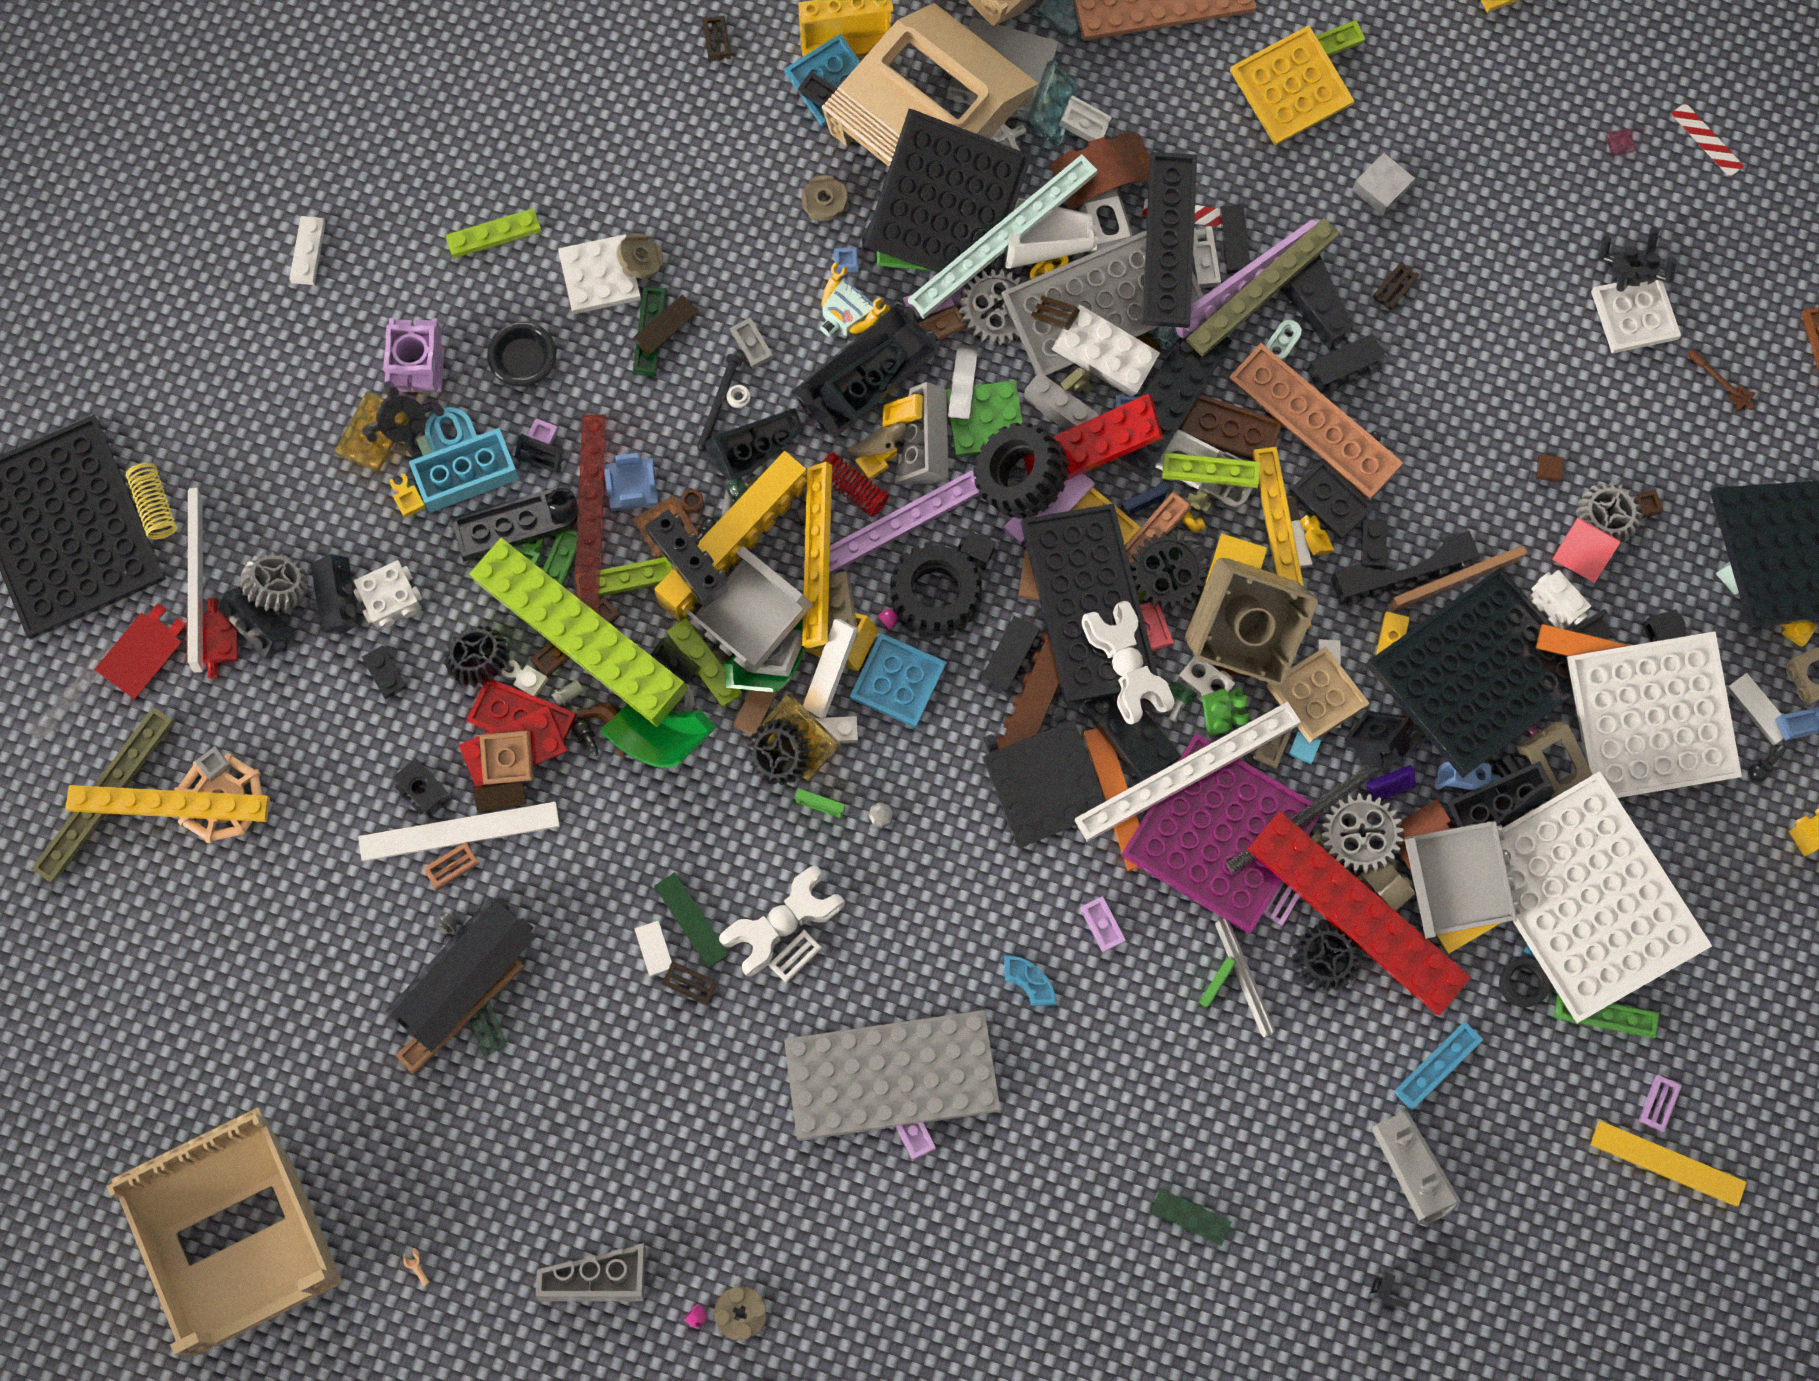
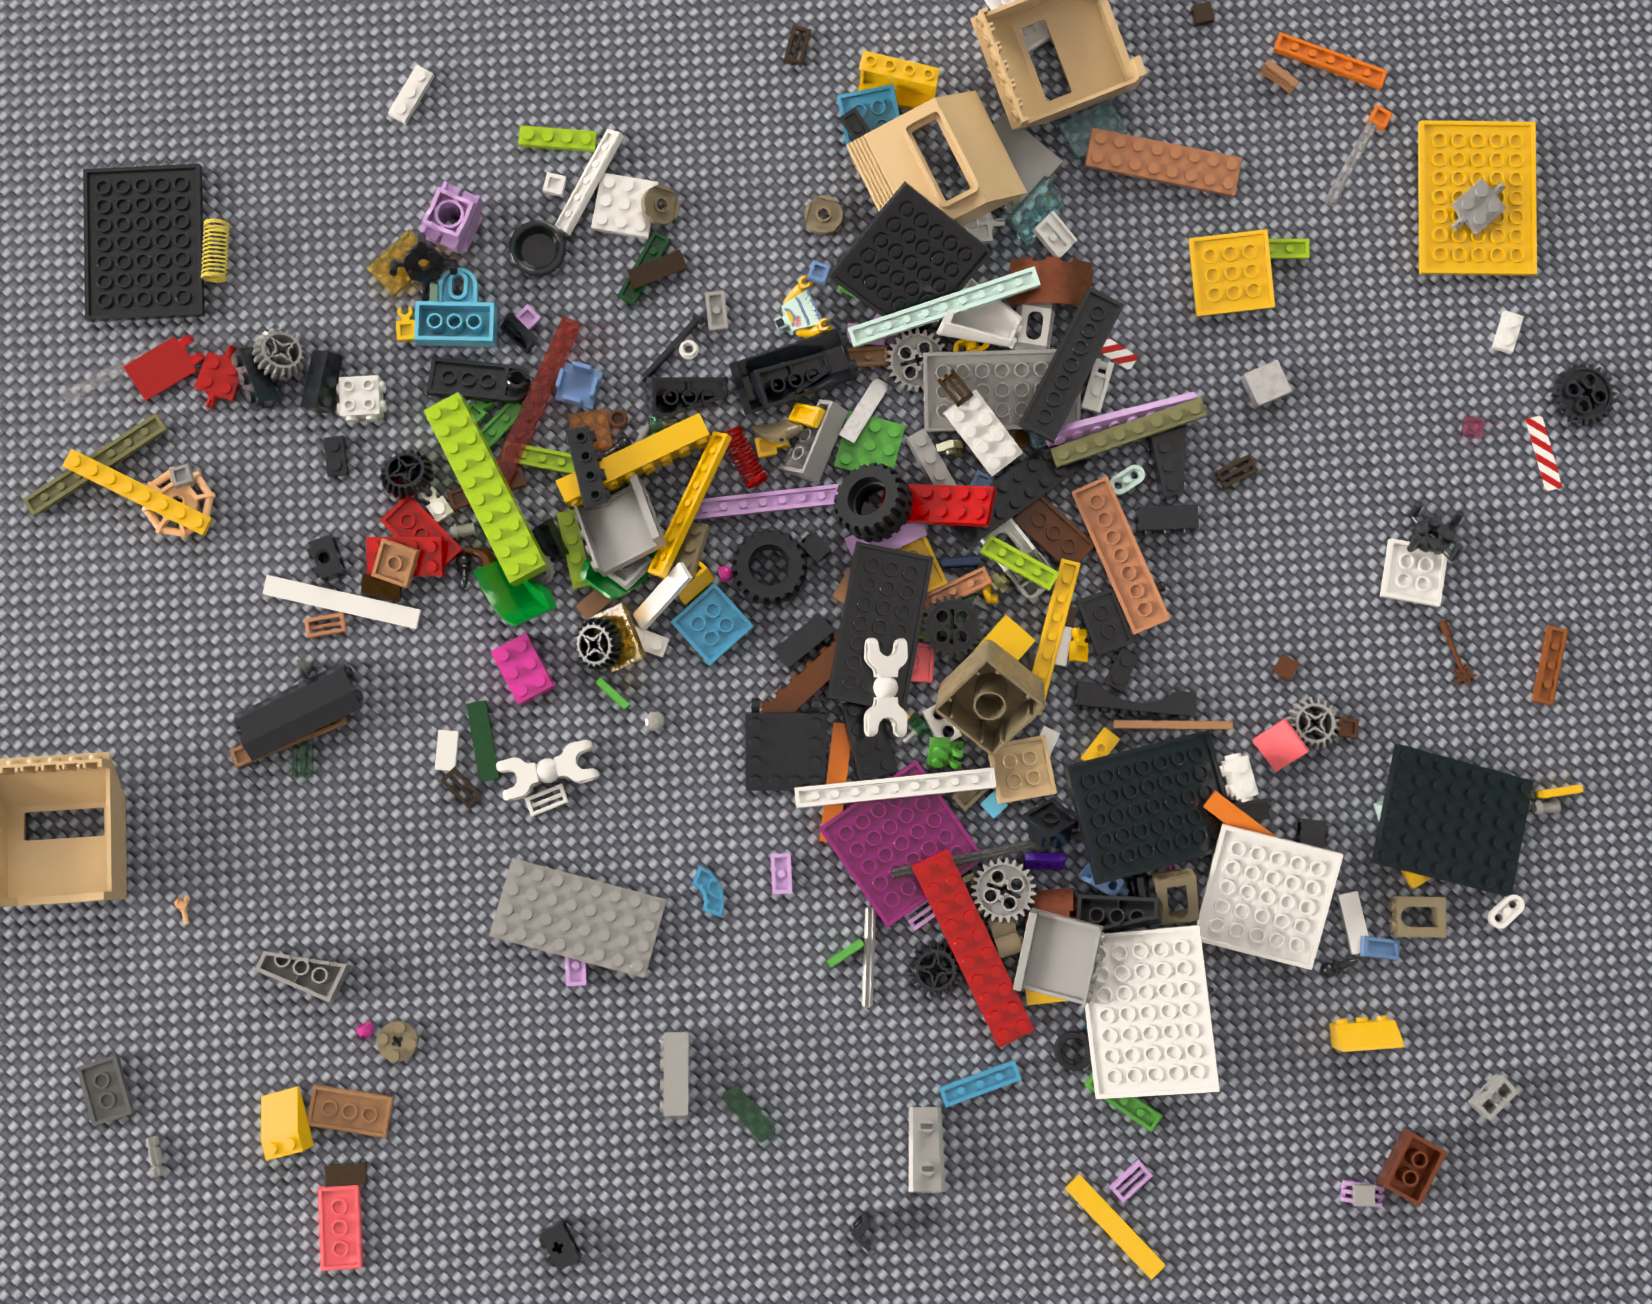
camera: 20 degrees right, 10 degrees up
white tile [188,488,203,673] -> none
black tile [1220,205,1250,273] -> none
none -> dark pink brick [490,633,556,706]
none -> white plate [543,172,567,197]
none -> white tile [555,129,624,236]
none -> light grey wedge [660,1032,691,1120]
none -> white plate [1492,310,1524,354]
none -> black gear [1551,363,1617,427]

